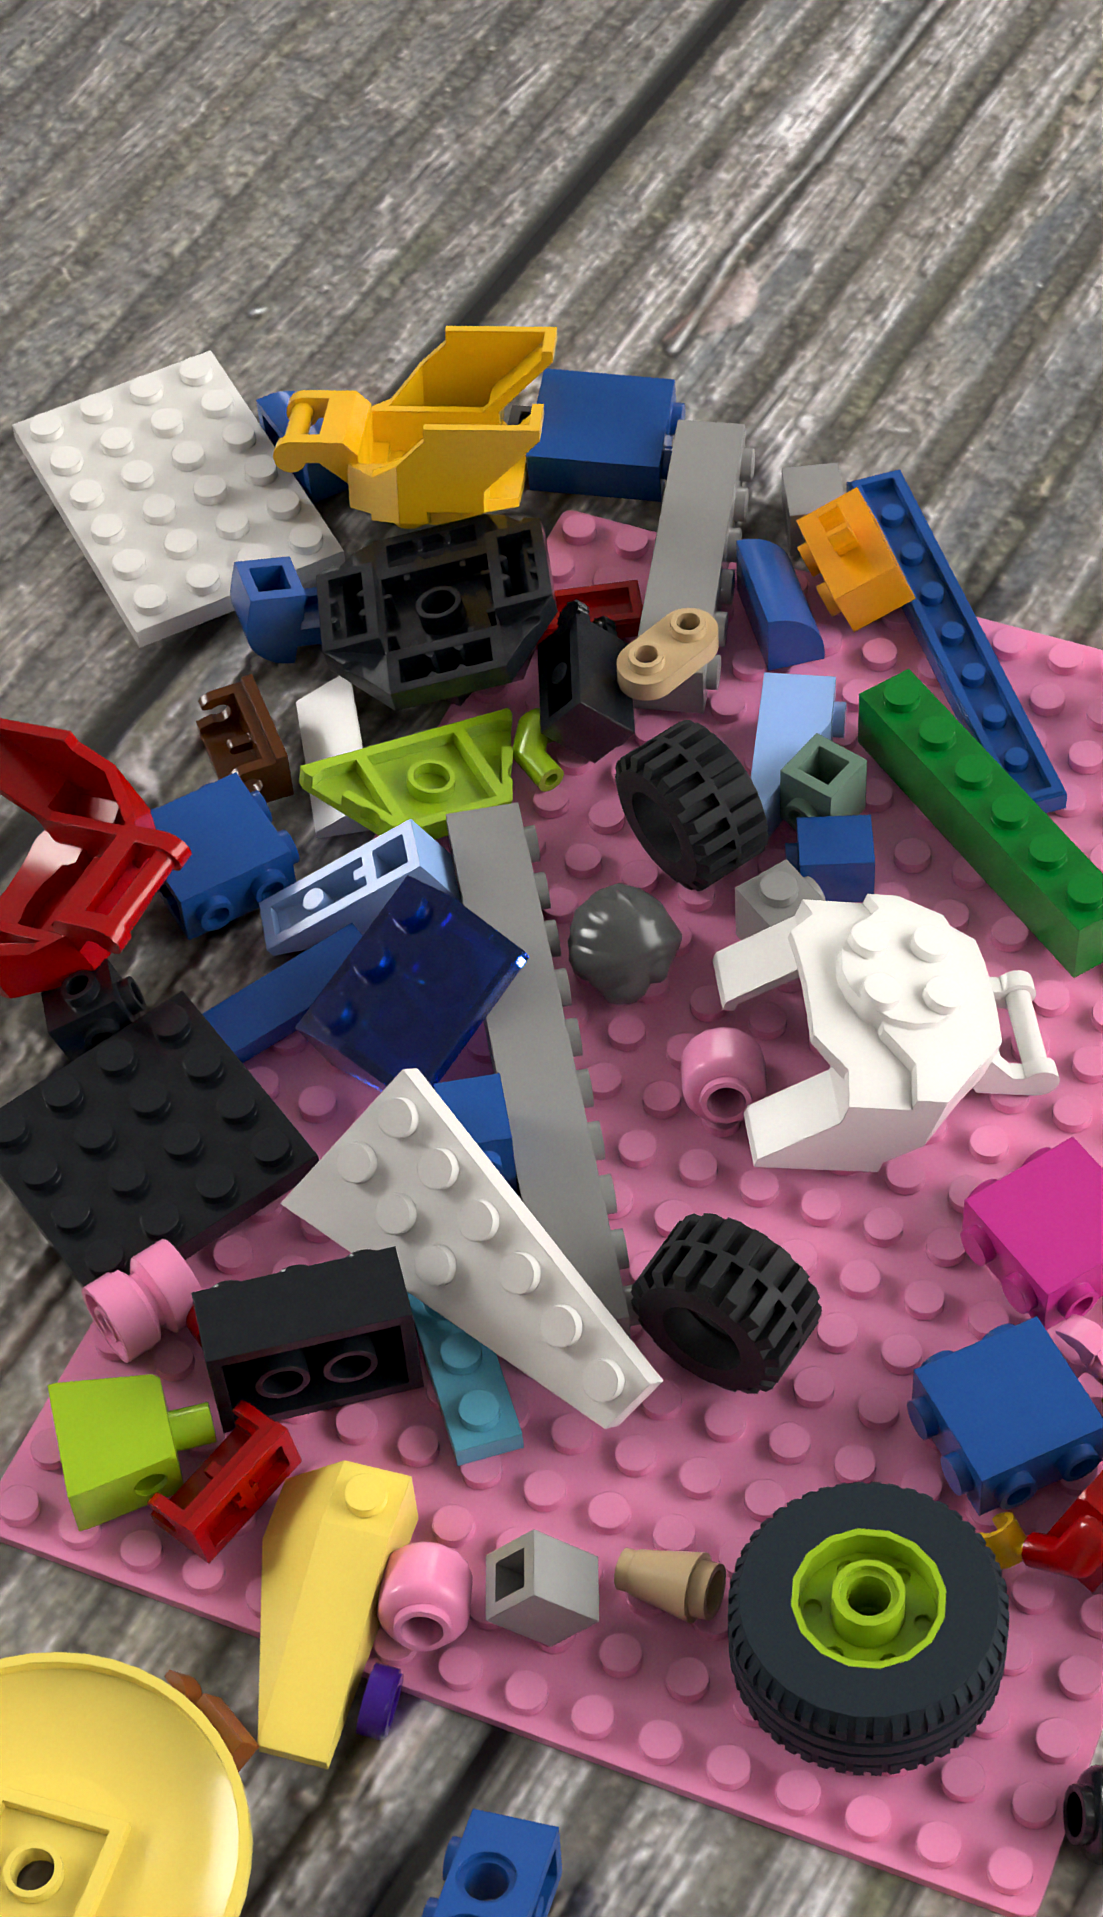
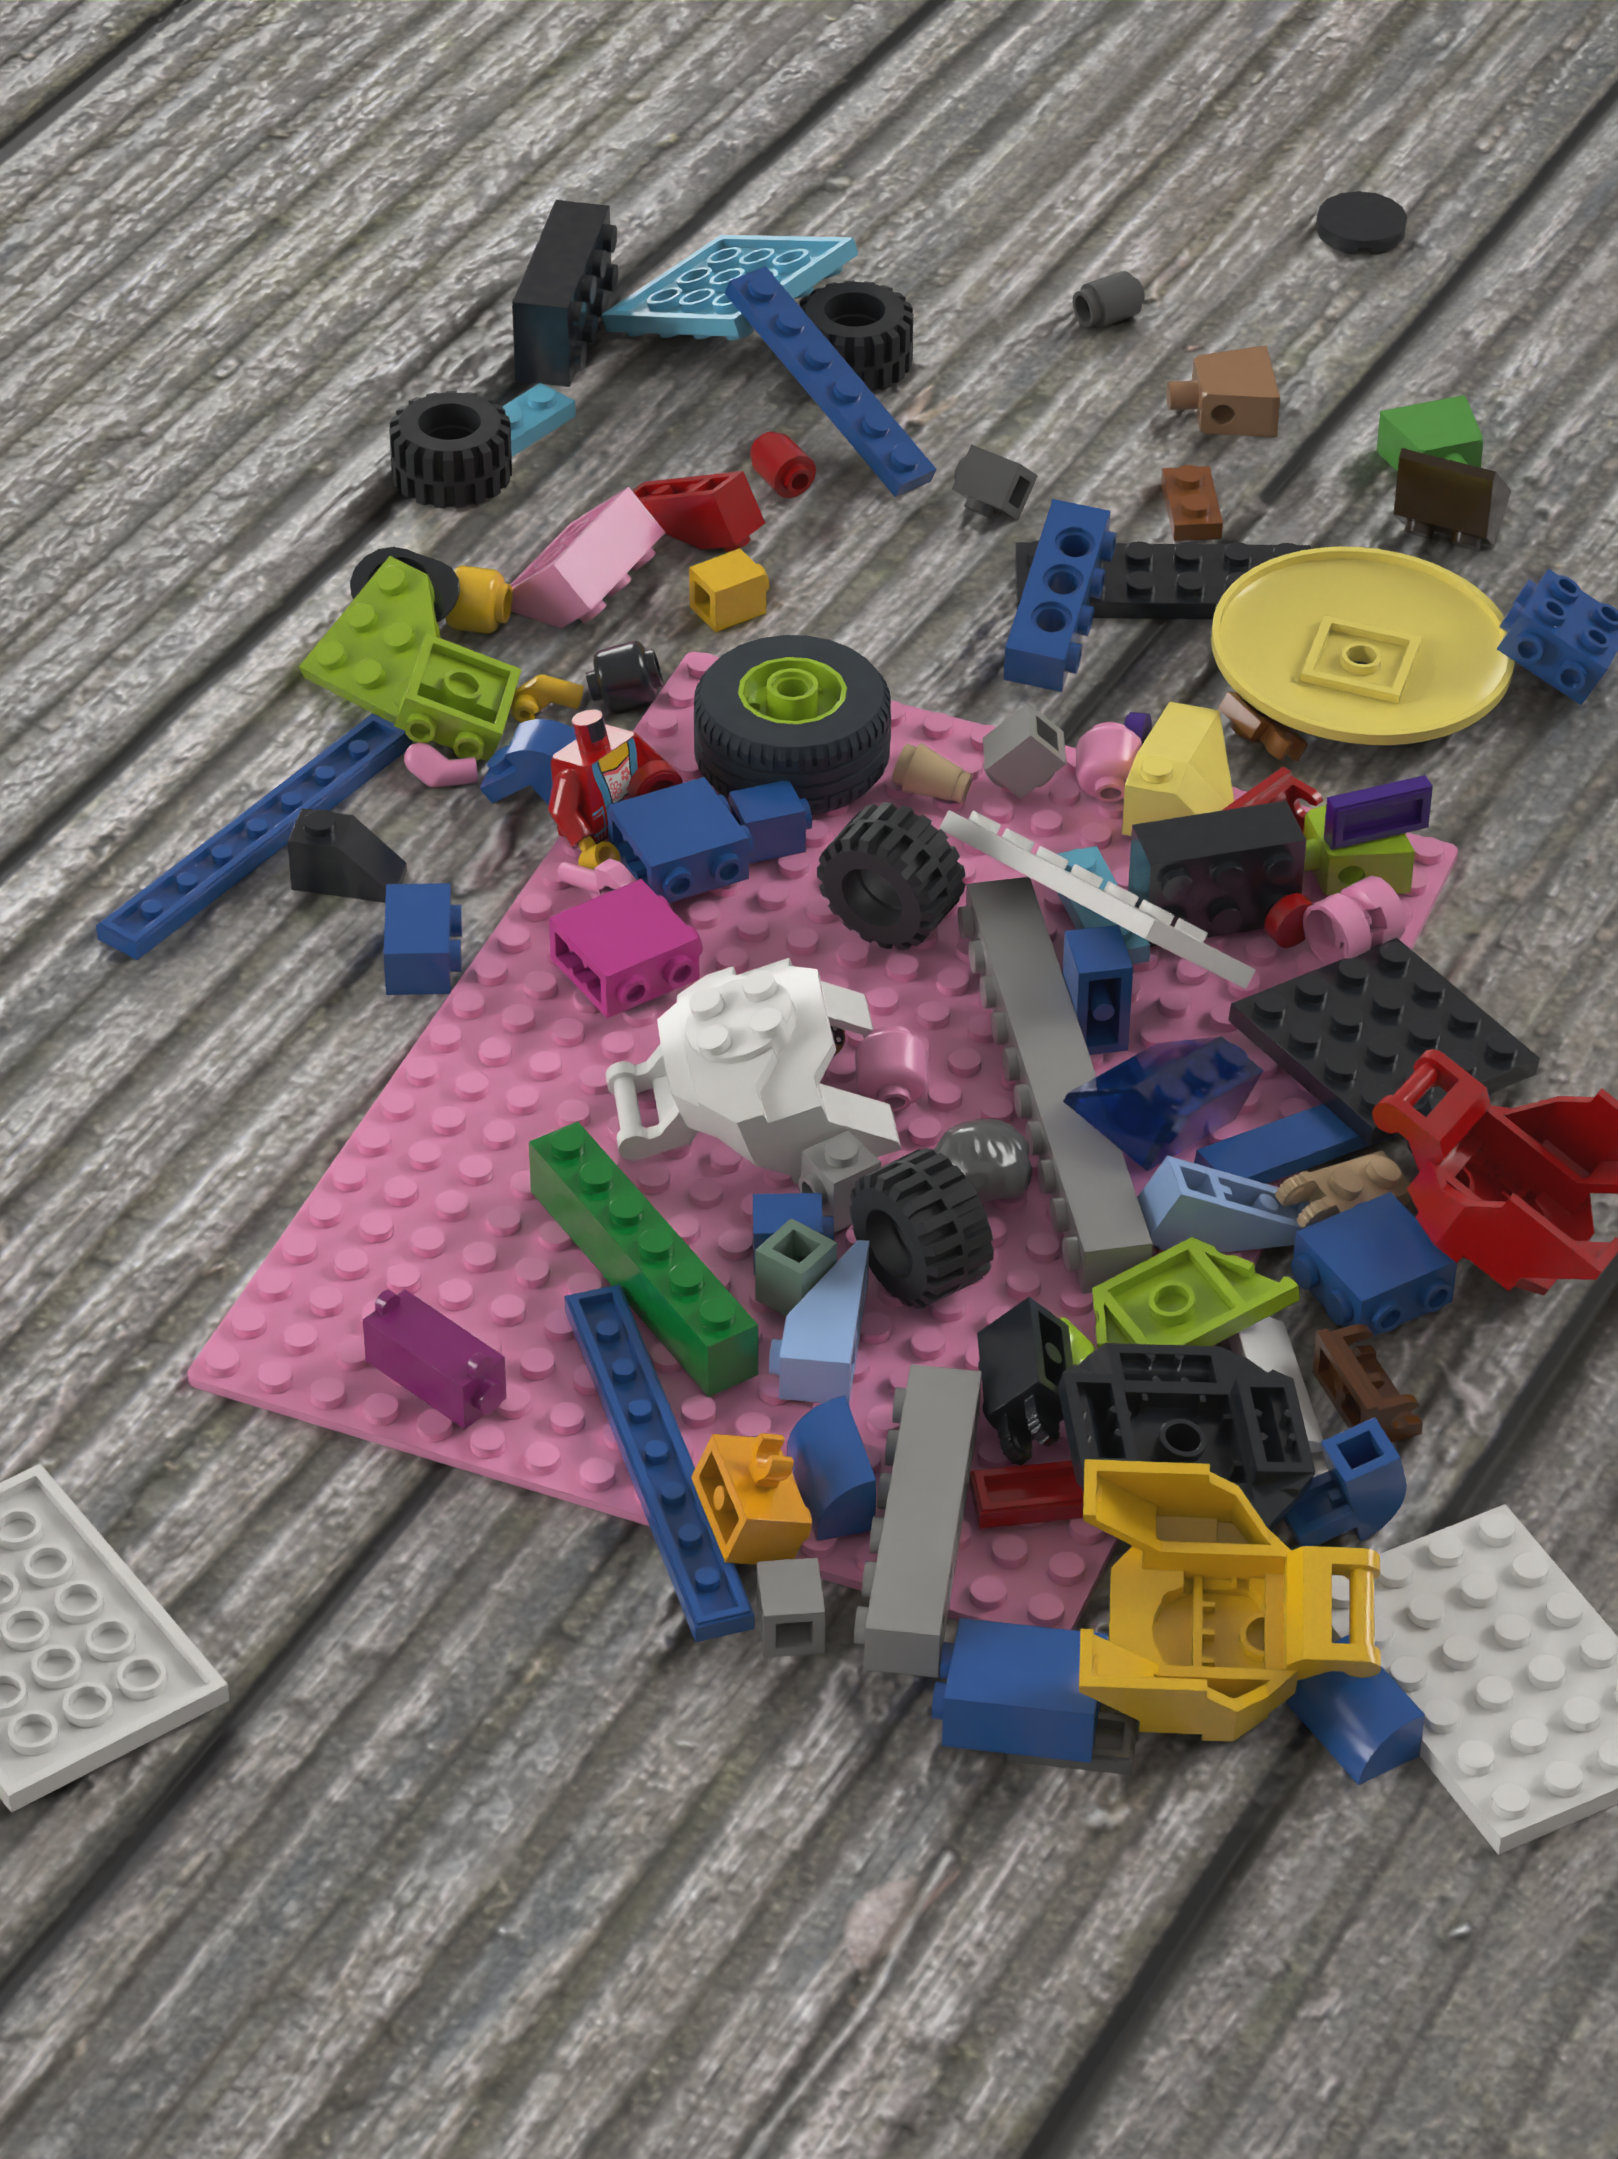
camera: 175 degrees right, 10 degrees down
tan plate [616,608,719,701] -> none
none -> red tile [628,760,683,798]
none -> blue brick [729,781,812,864]
none -> tan hinge [1274,1151,1412,1229]
none -> dark purple tile [1323,775,1433,850]

